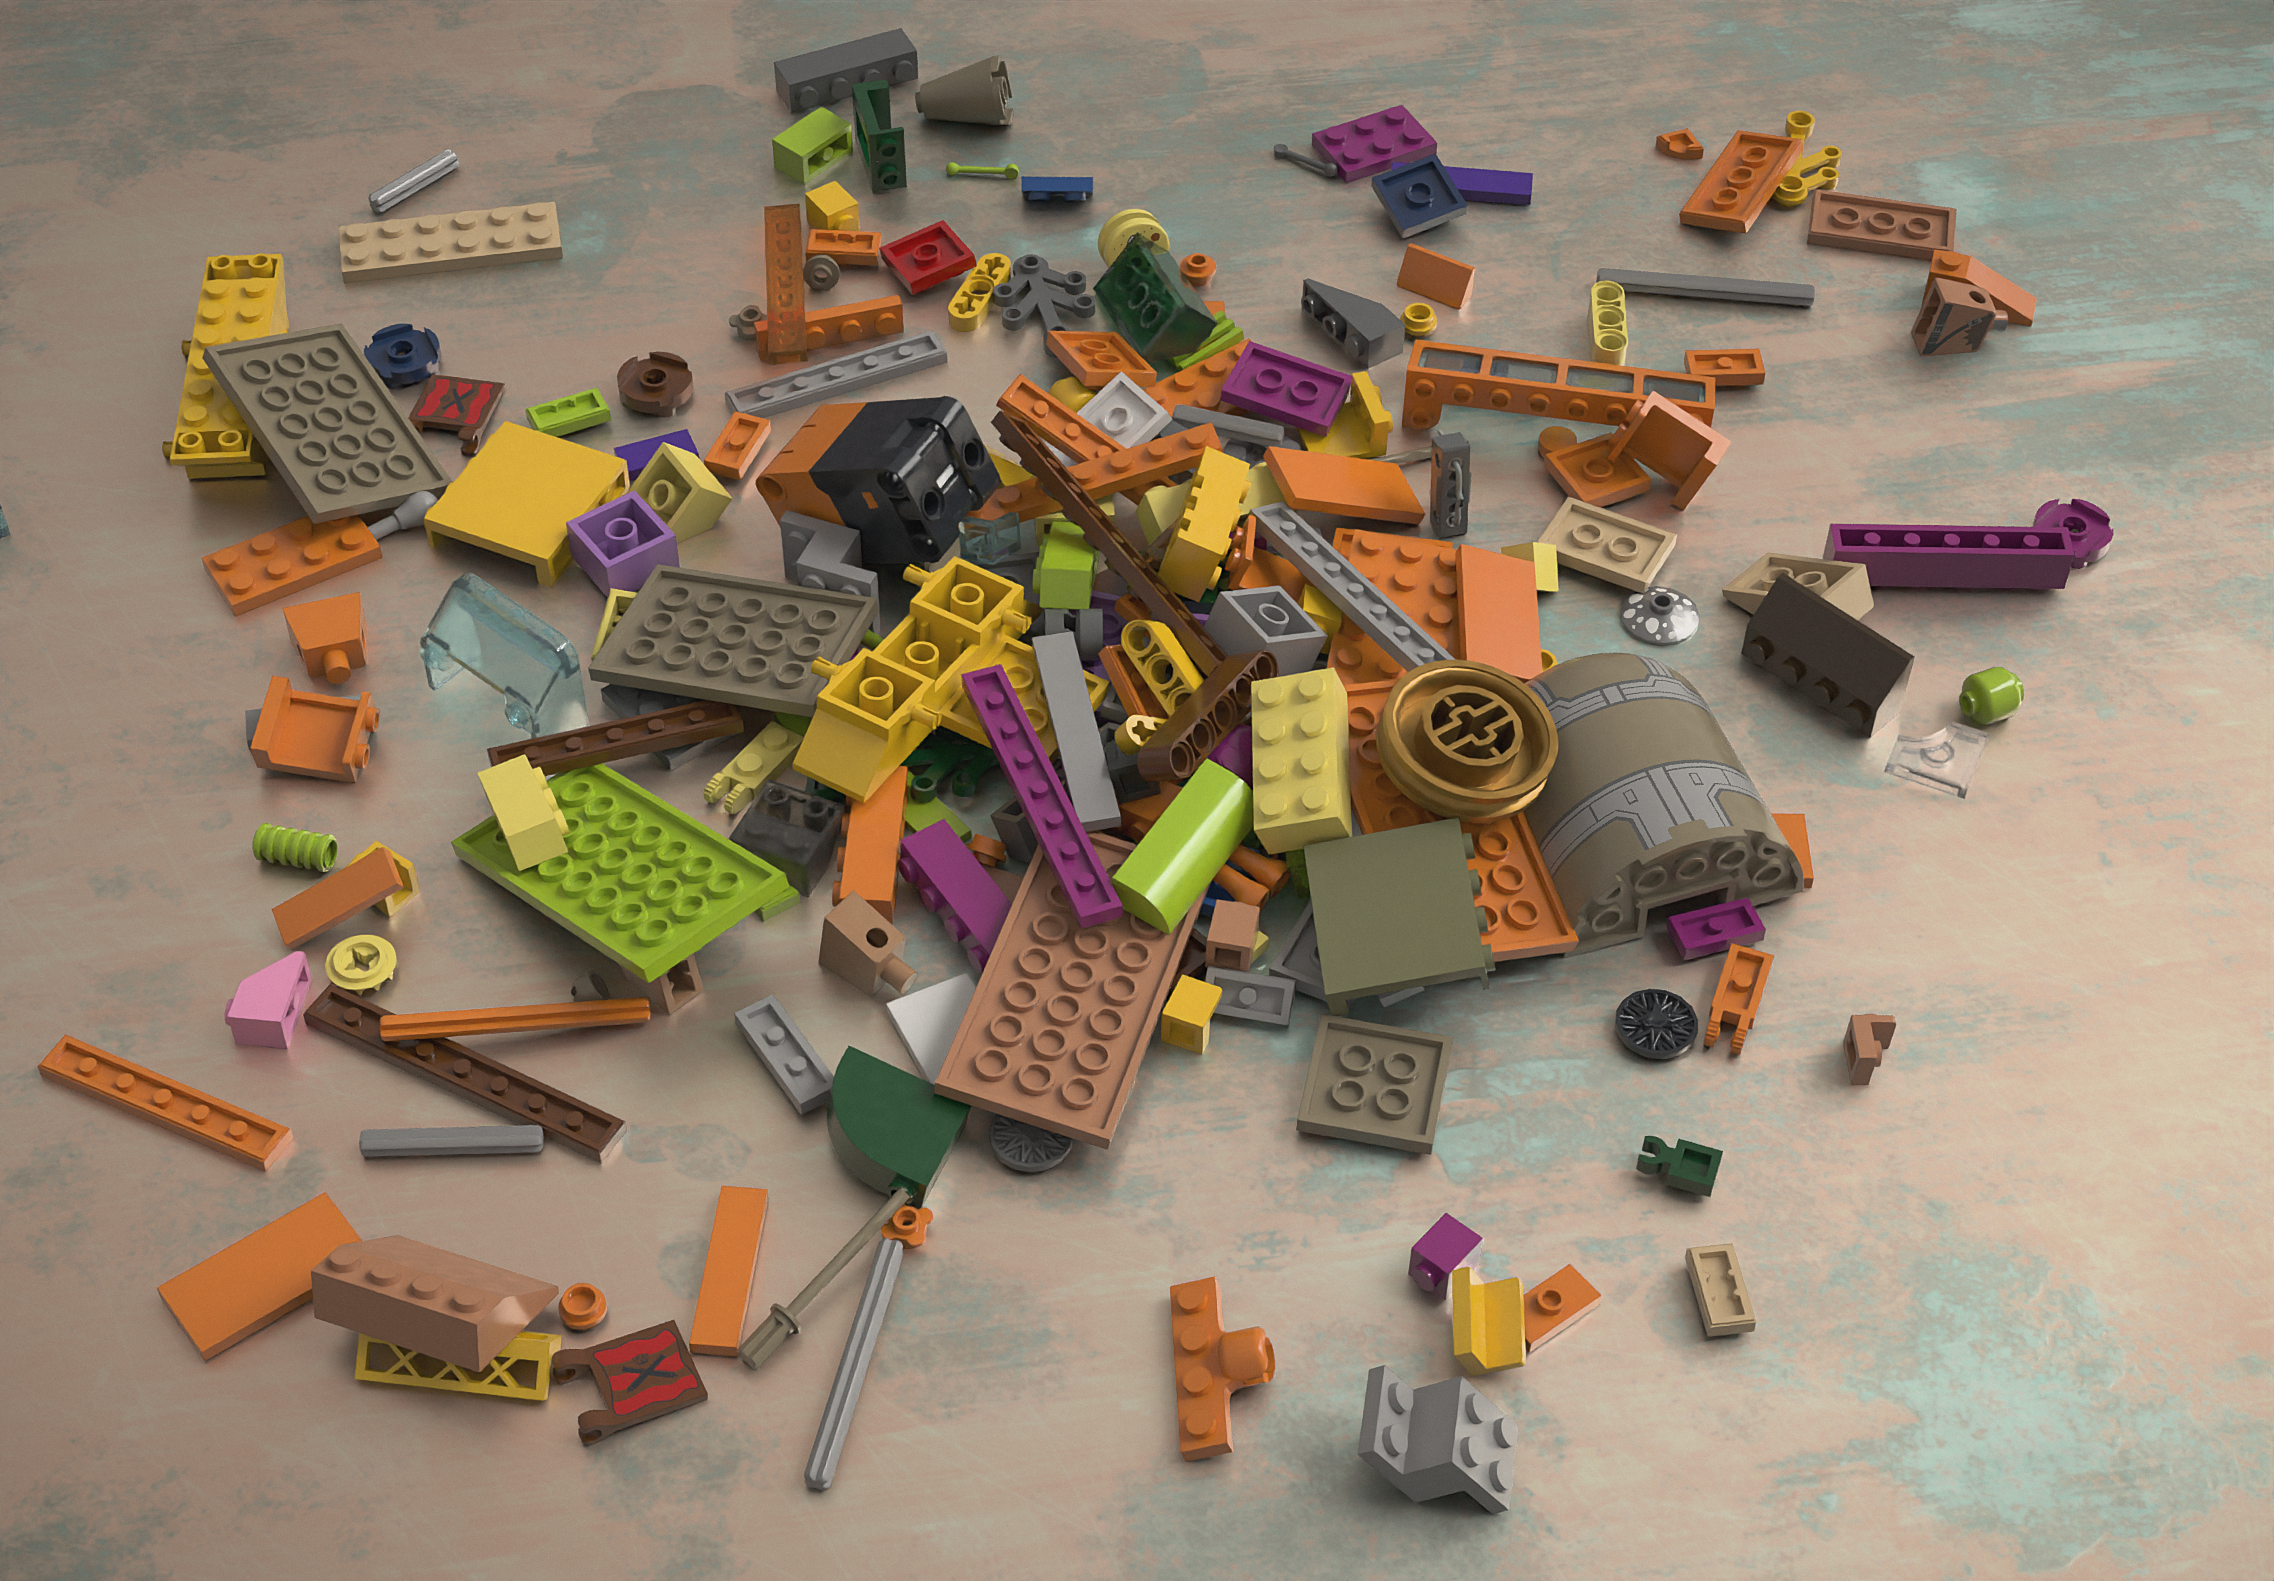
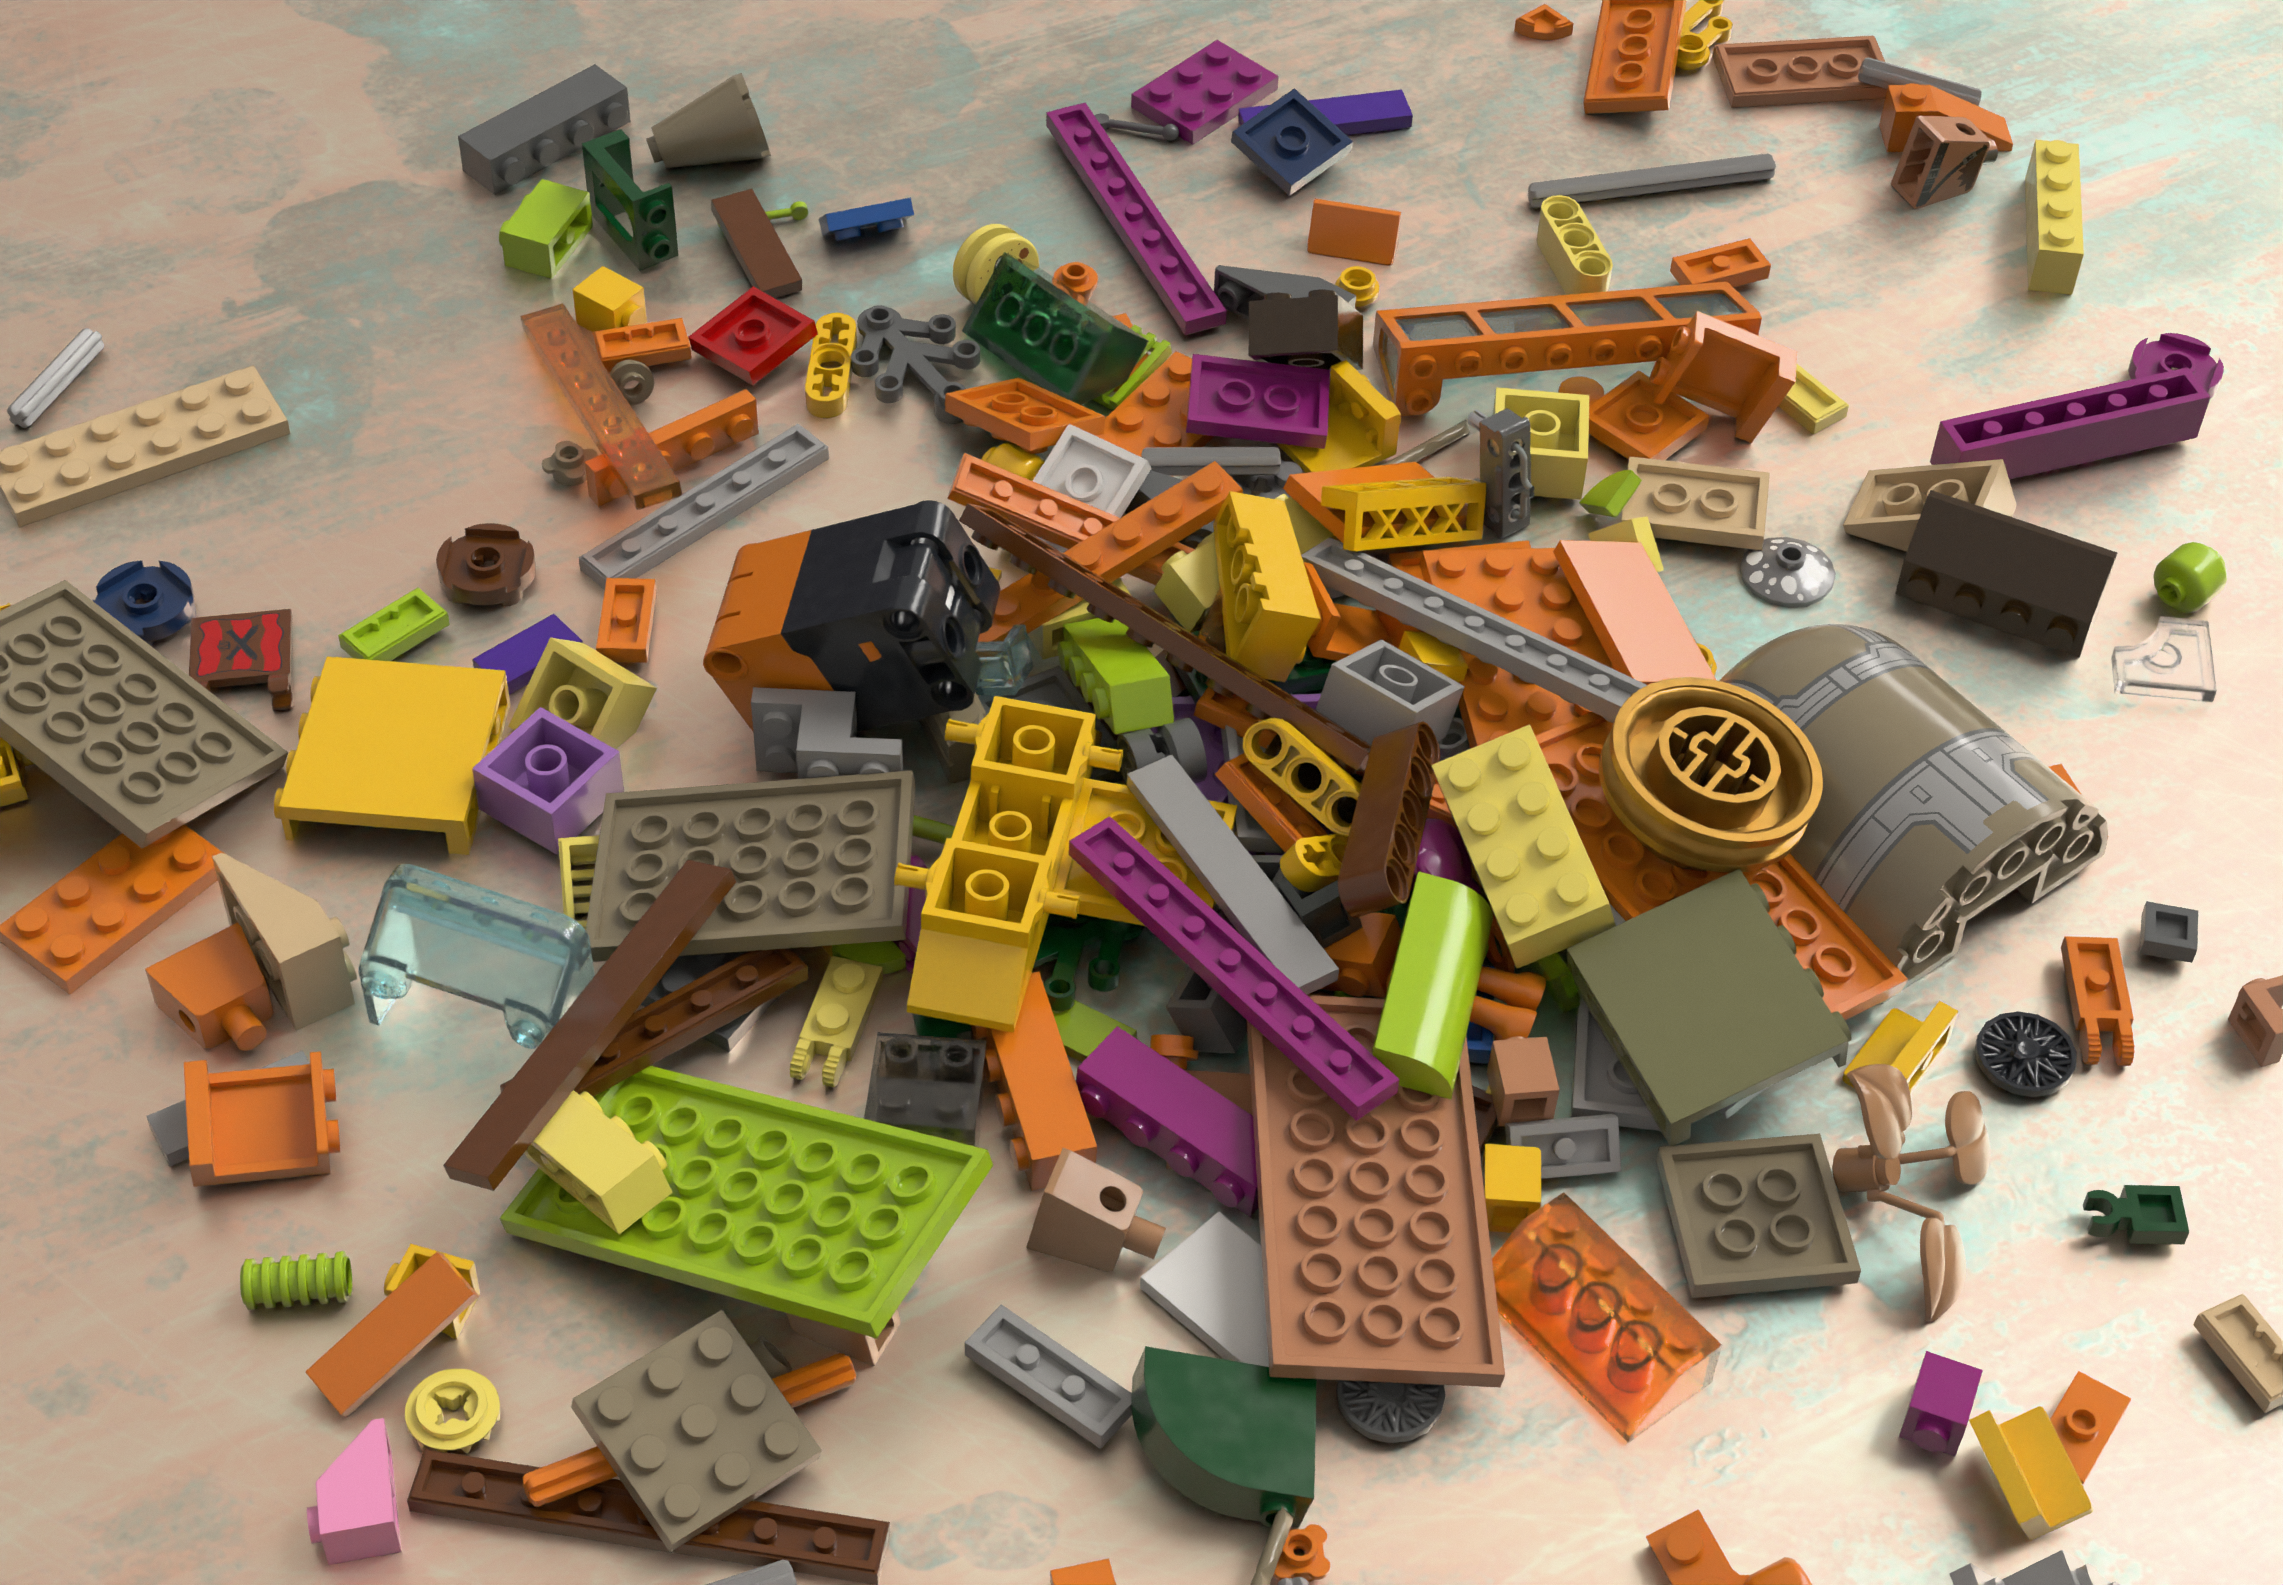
camera: 20 degrees left, 0 degrees up
light grey piece [367,491,438,540] -> none
magenta plate [1666,898,1766,960] -> none
none -> tan slope [212,853,357,1031]
none -> reddish brown tile [443,860,736,1191]
none -> dark tan plate [571,1309,822,1552]
none -> reddish brown tile [711,188,802,298]
none -> magenta plate [1046,102,1227,335]
none -> dark brown brick [1248,289,1363,371]
none -> yellow fence [1321,477,1486,551]
none -> clear orange slope [1492,1192,1722,1443]
none -> light yellow brick [1493,387,1589,500]
none -> lime tile [1579,470,1642,518]
none -> light yellow tile [1778,364,1849,435]
none -> medium nougat plant [1832,1064,1991,1321]
none -> yellow panel [1842,1001,1958,1094]
none -> light grey axle [1858,58,1982,106]
none -> light yellow brick [2025,139,2084,295]
none -> dark grey plate [2140,901,2199,963]

